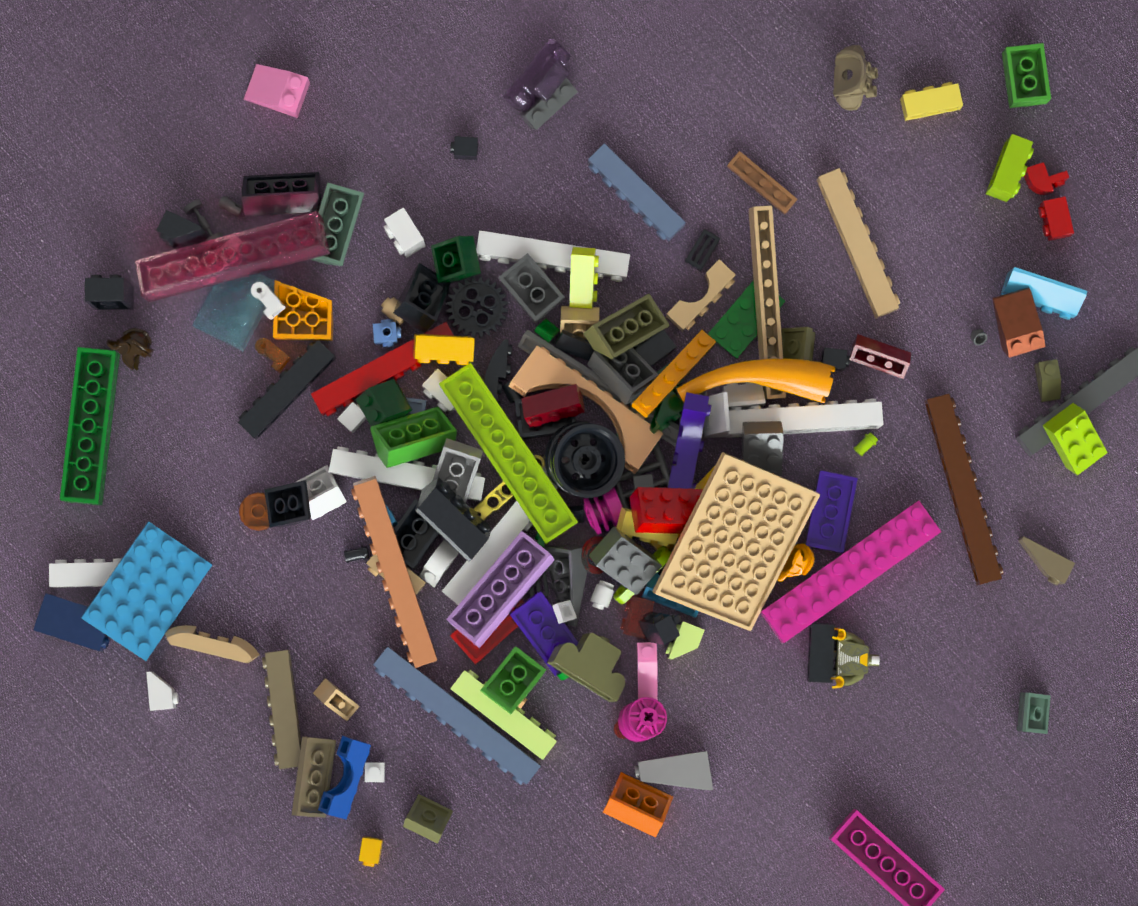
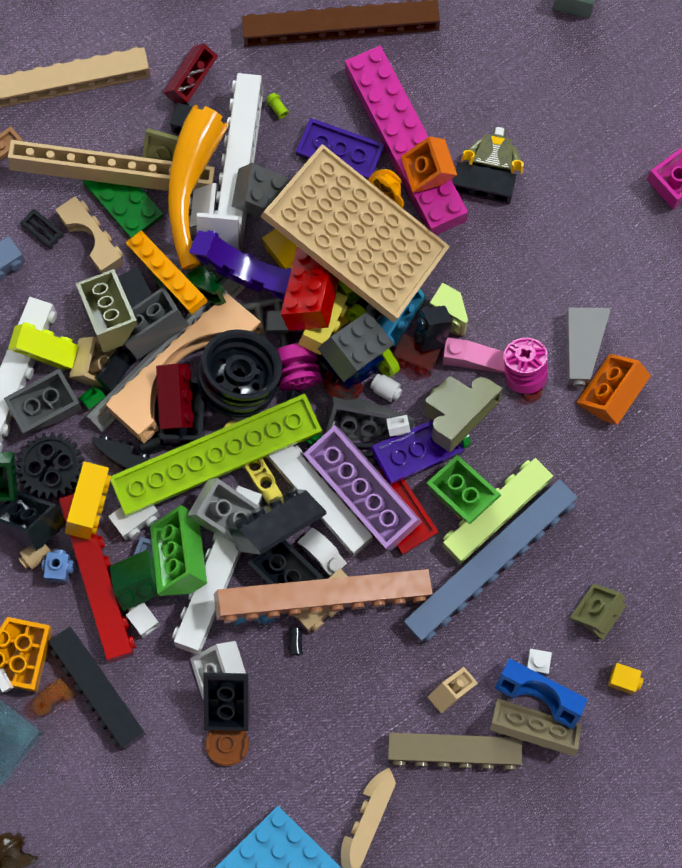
camera: 75 degrees left, 10 degrees down
none -> orange slope [401,136,457,193]

